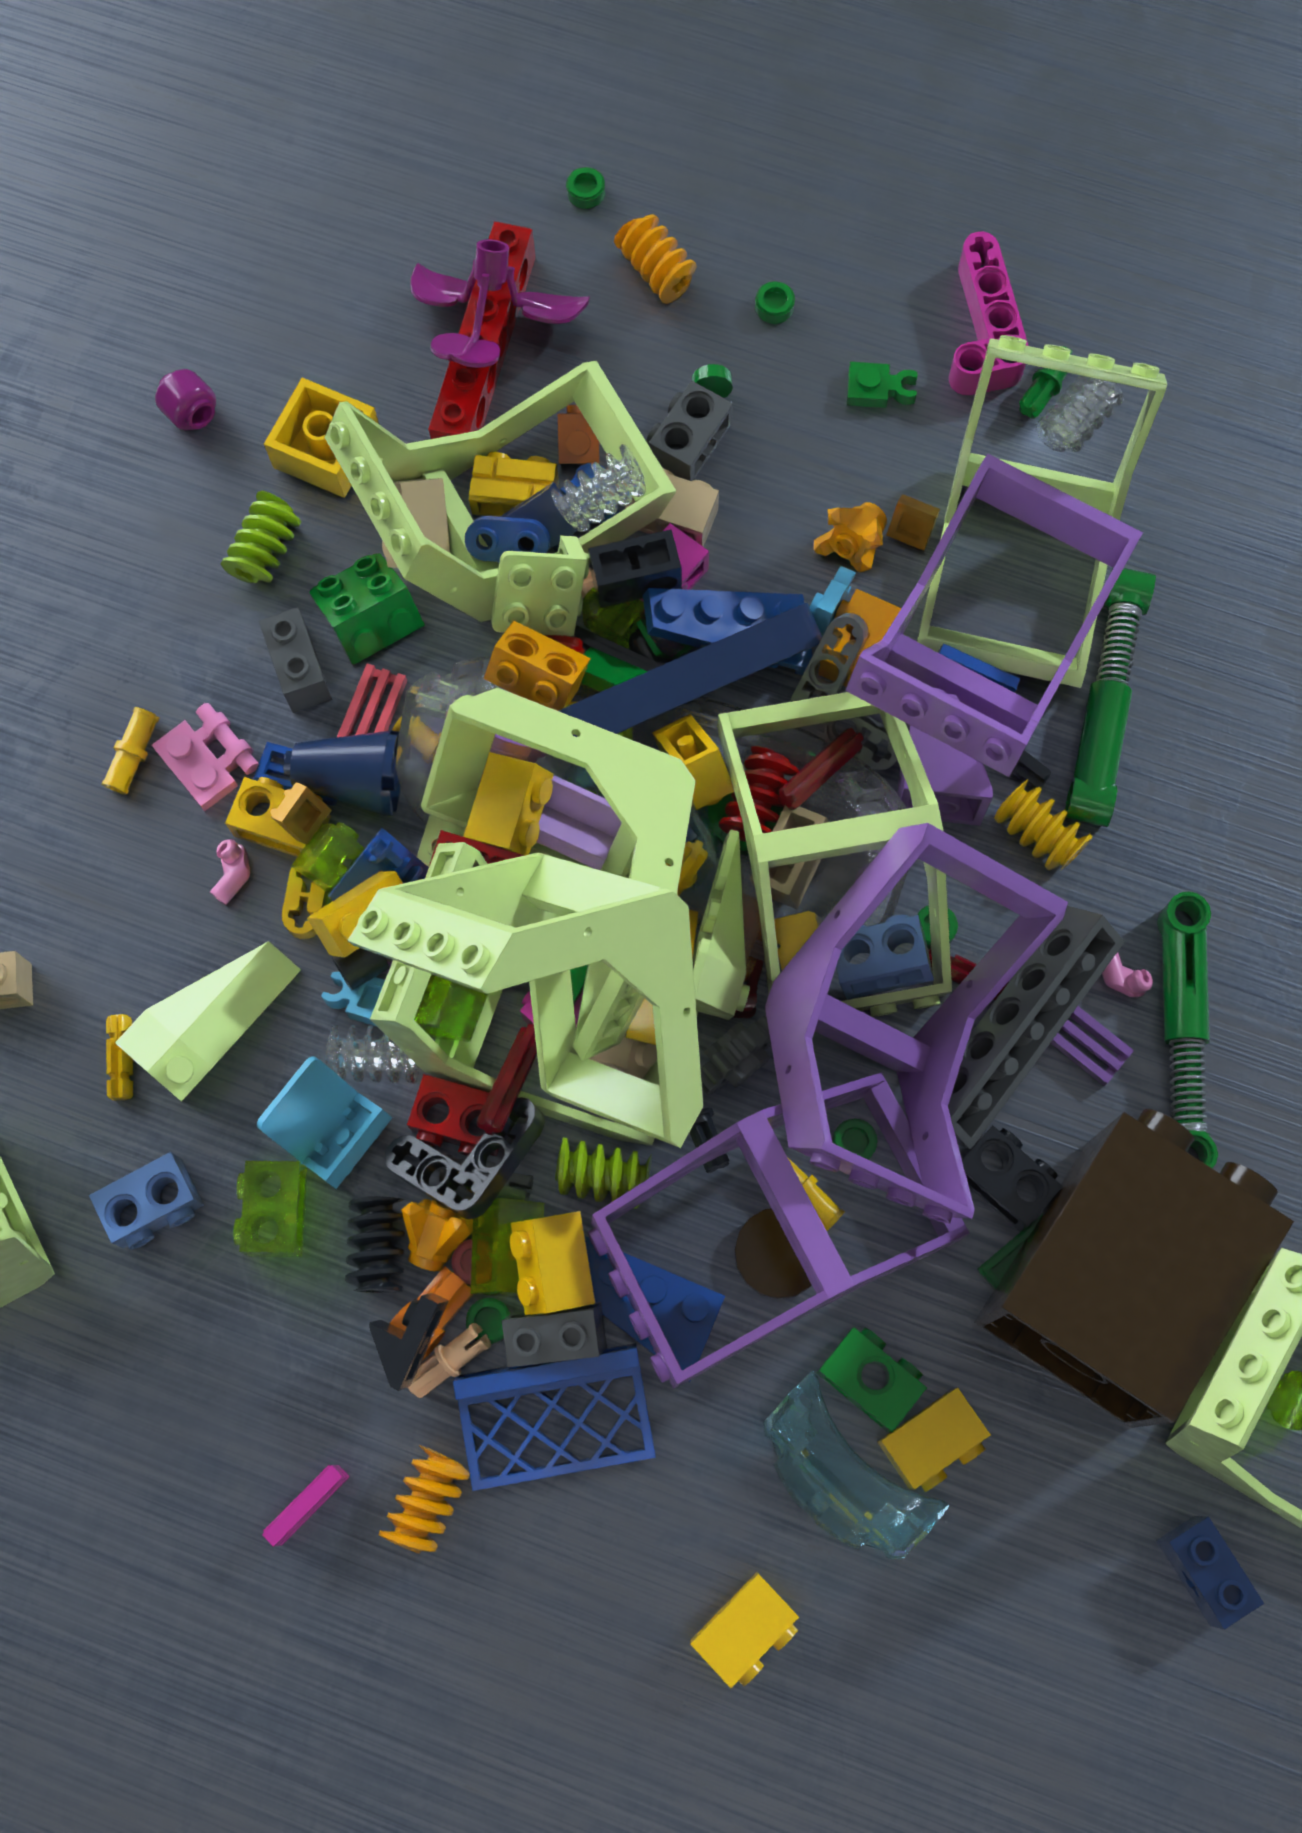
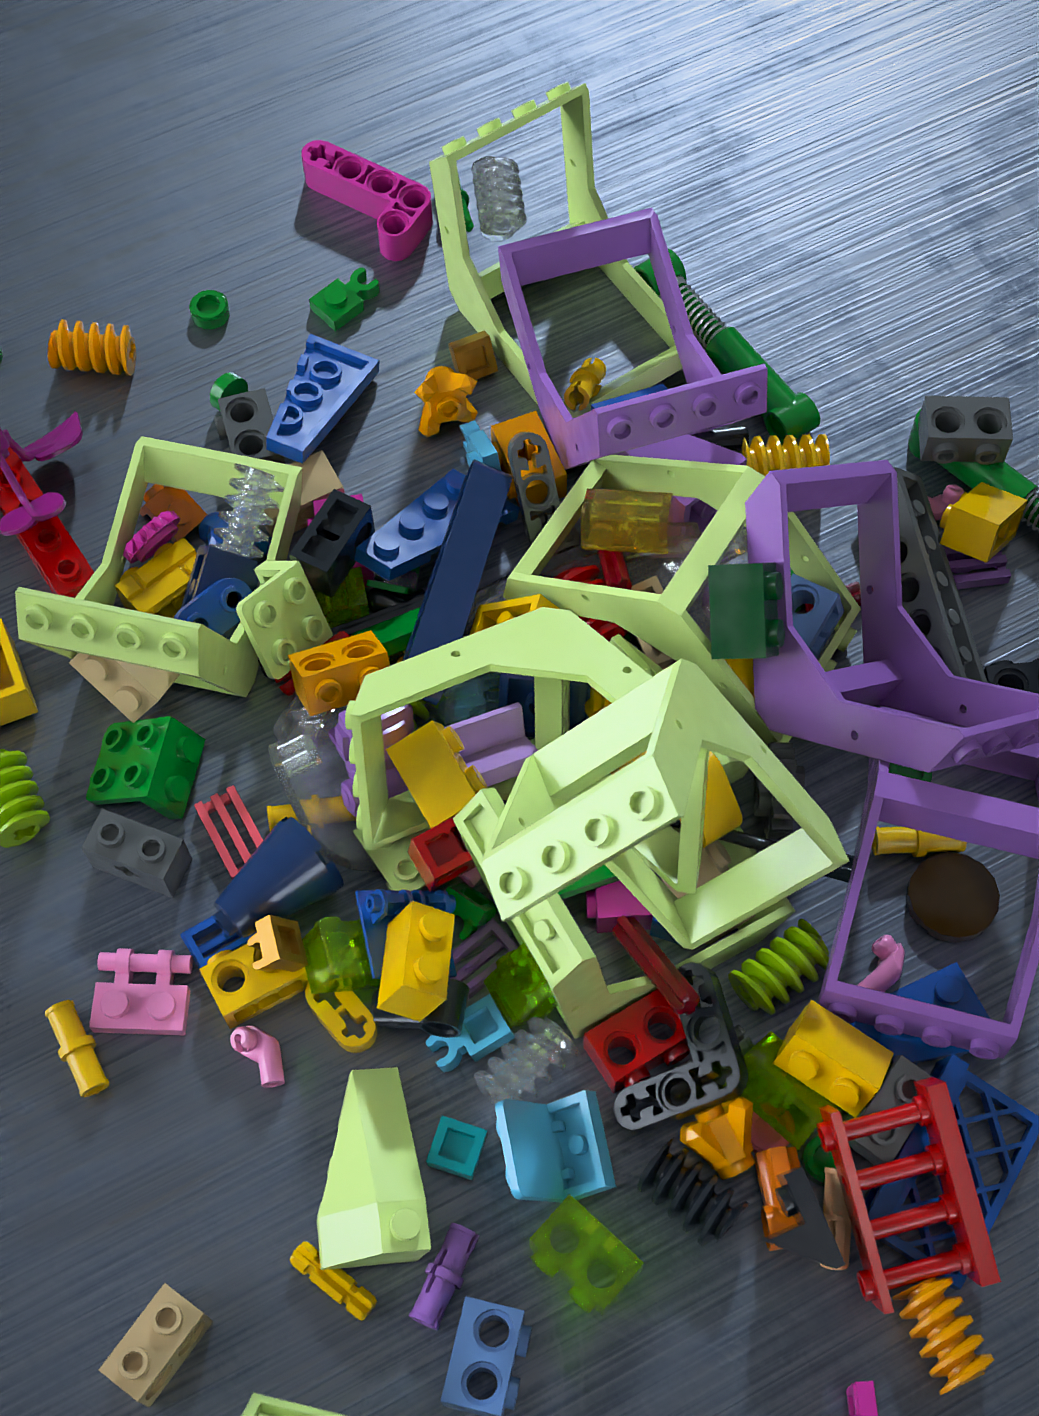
camera: 50 degrees left, 10 degrees down
none -> dark pink gear [123,511,180,564]
none -> blue wing [266,334,380,464]
none -> medium lavender pin [409,1223,480,1330]
none -> teal plate [426,1115,488,1180]
none -> yellow pin [564,358,606,411]
none -> clear yellow brick [580,489,673,554]
none -> dark green brick [708,562,785,659]
none -> red fence [817,1077,1001,1315]
none -> bright pink arm [857,935,905,992]
none -> dark grey brick [918,396,1013,465]
none -> yellow brick [940,482,1028,563]

